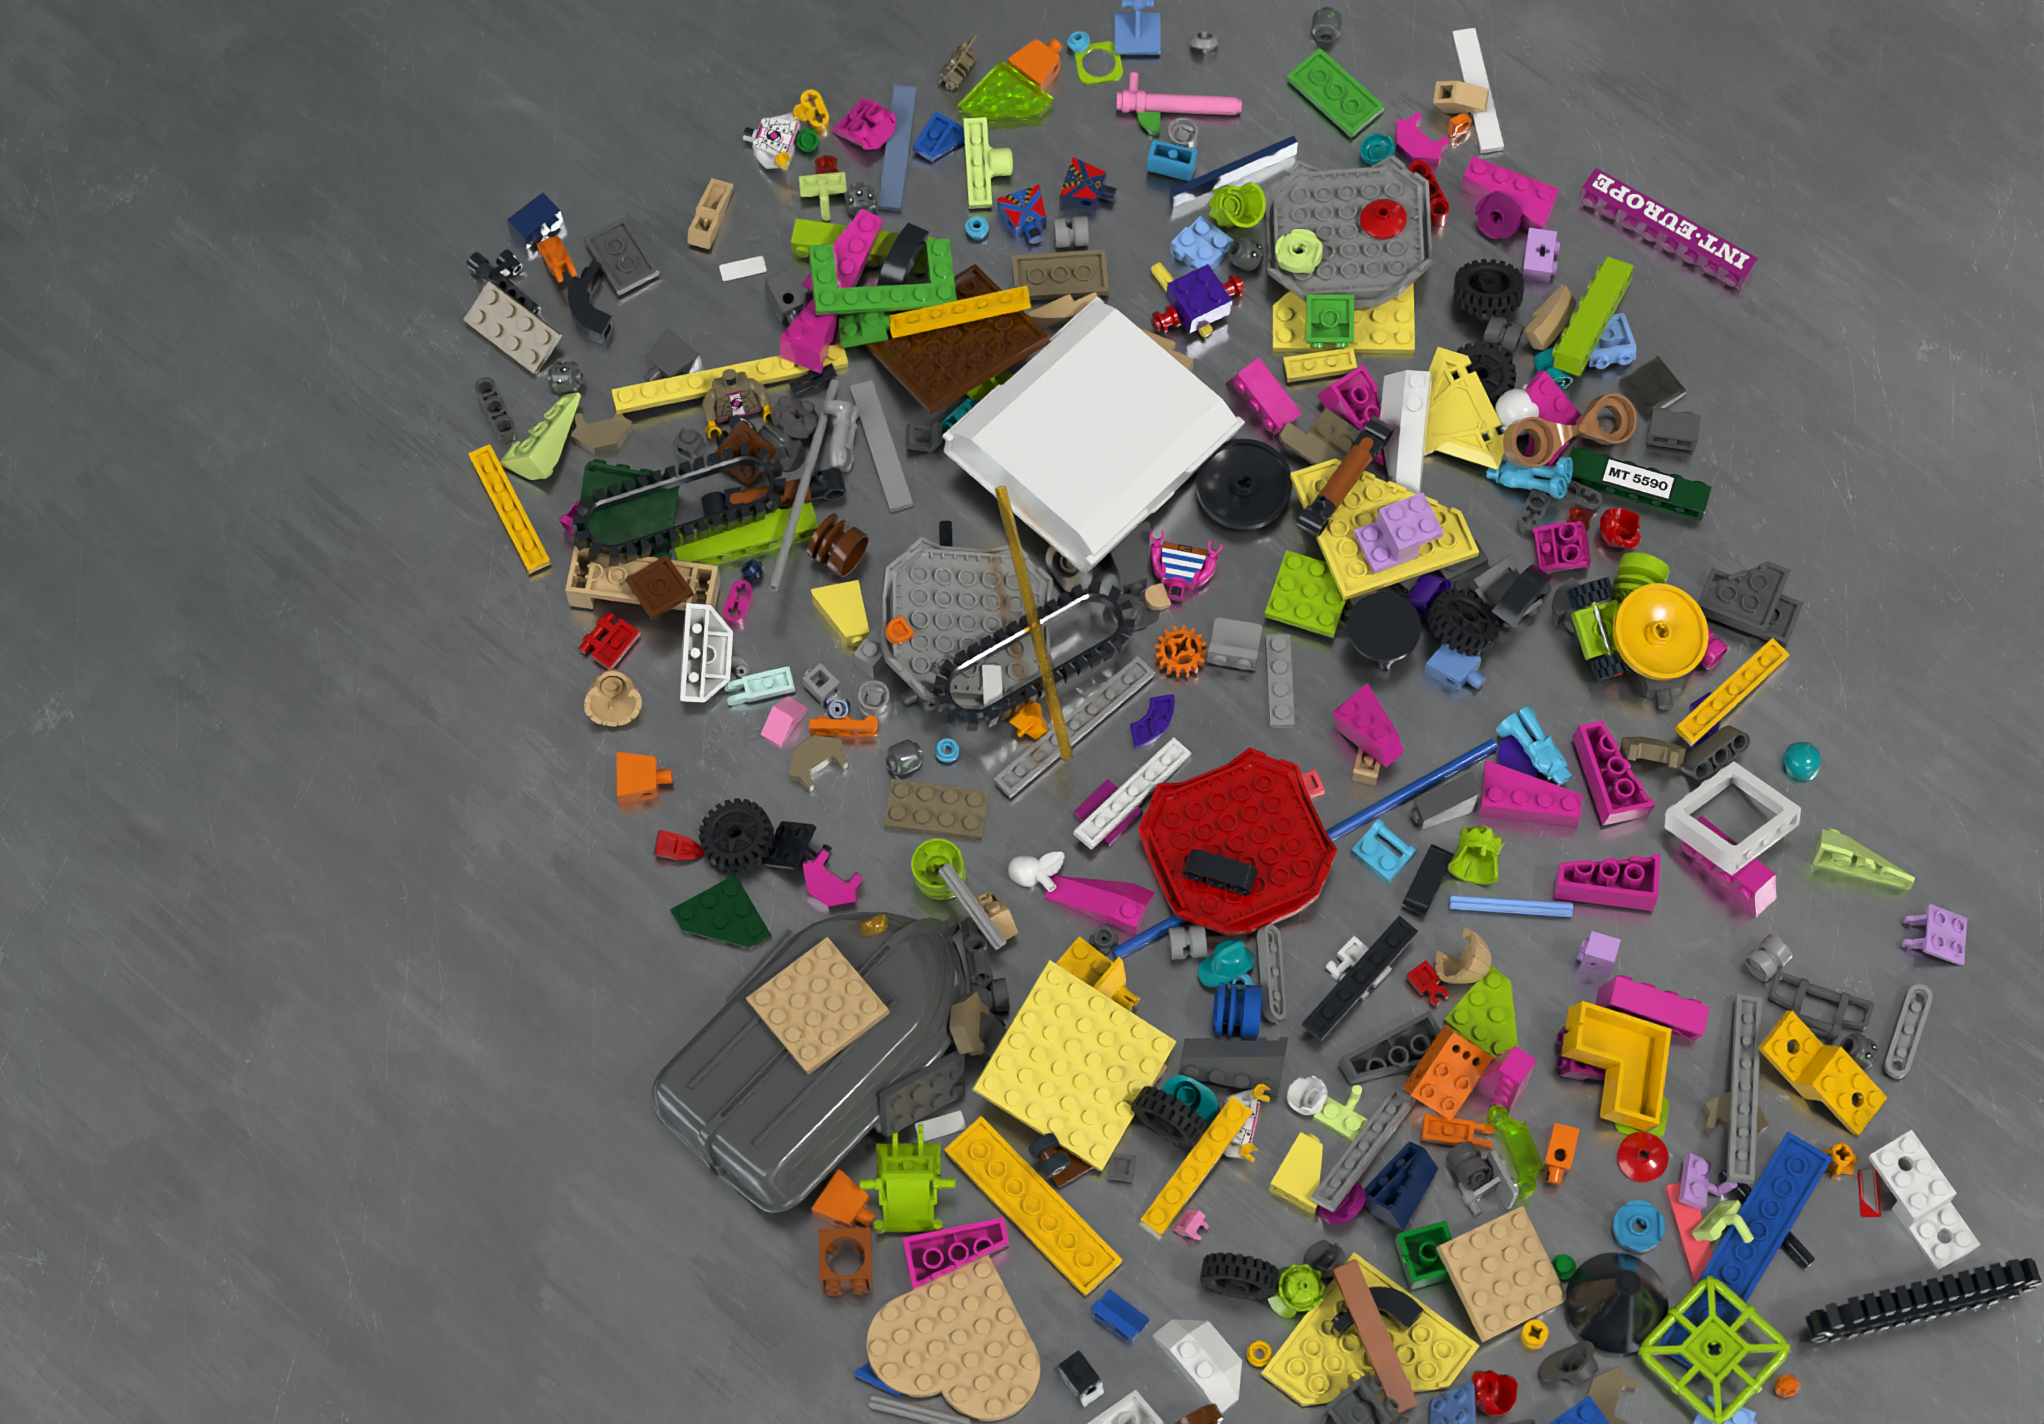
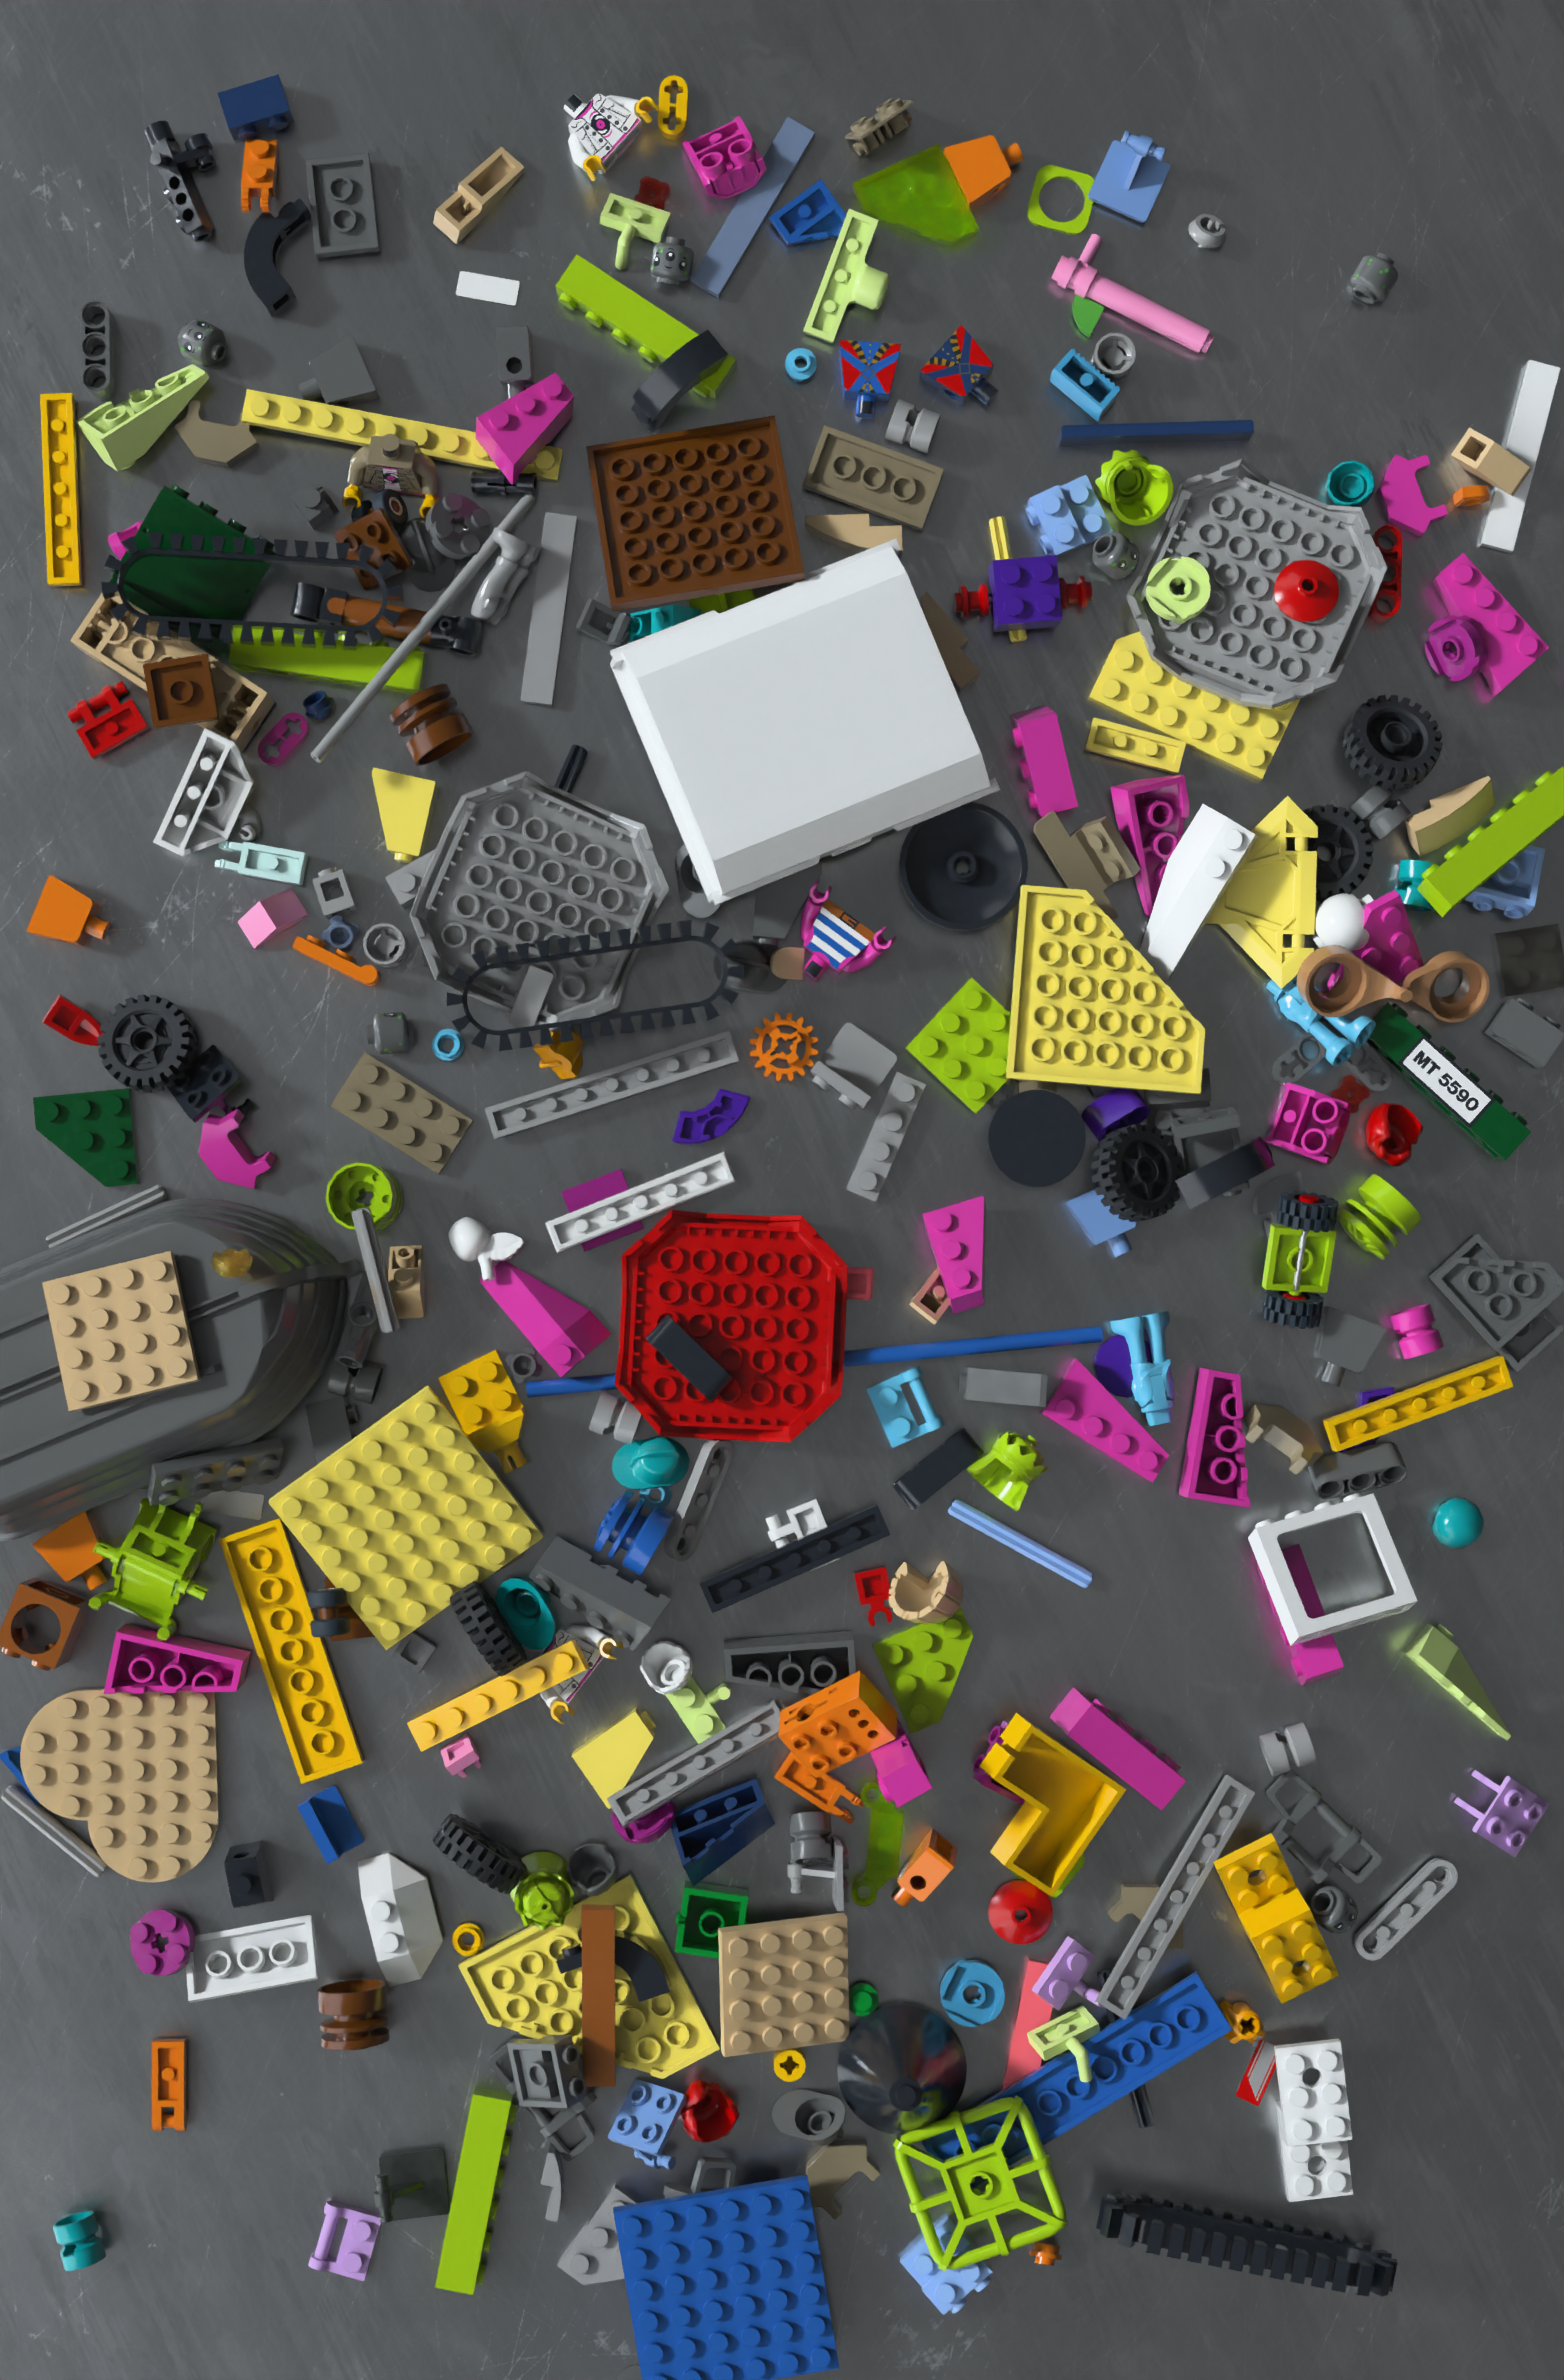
camera: 25 degrees right, 20 degrees up
plate [463,281,563,374] -> none
tan hair [584,669,642,726] -> none
dark tan piece [789,735,849,793] -> none
green plate [796,128,819,152] -> none
dark pink wedge [801,209,886,291] -> none
bright green plate [808,238,957,315] -> none
bright green plate [838,311,890,348] -> none
orange tile [885,615,915,645] -> none
yellow plate [889,285,1031,338] -> none
dark tan piece [950,992,989,1056] -> none
clear yellow piece [995,486,1074,761] -> none
medium azure plate [1067,31,1090,53] -> none
bright green plate [1286,48,1385,138] -> none
piece [1296,416,1395,538] -> none
bright green plate [1305,294,1354,348] -> none
lavender bracket [1353,492,1444,575] -> none
lavender brick [1522,228,1560,284] -> none
dark pink wedge [1554,854,1661,911] -> none
lavender brick [1577,931,1621,978] -> none
yellow dish [1613,583,1709,681] -> none

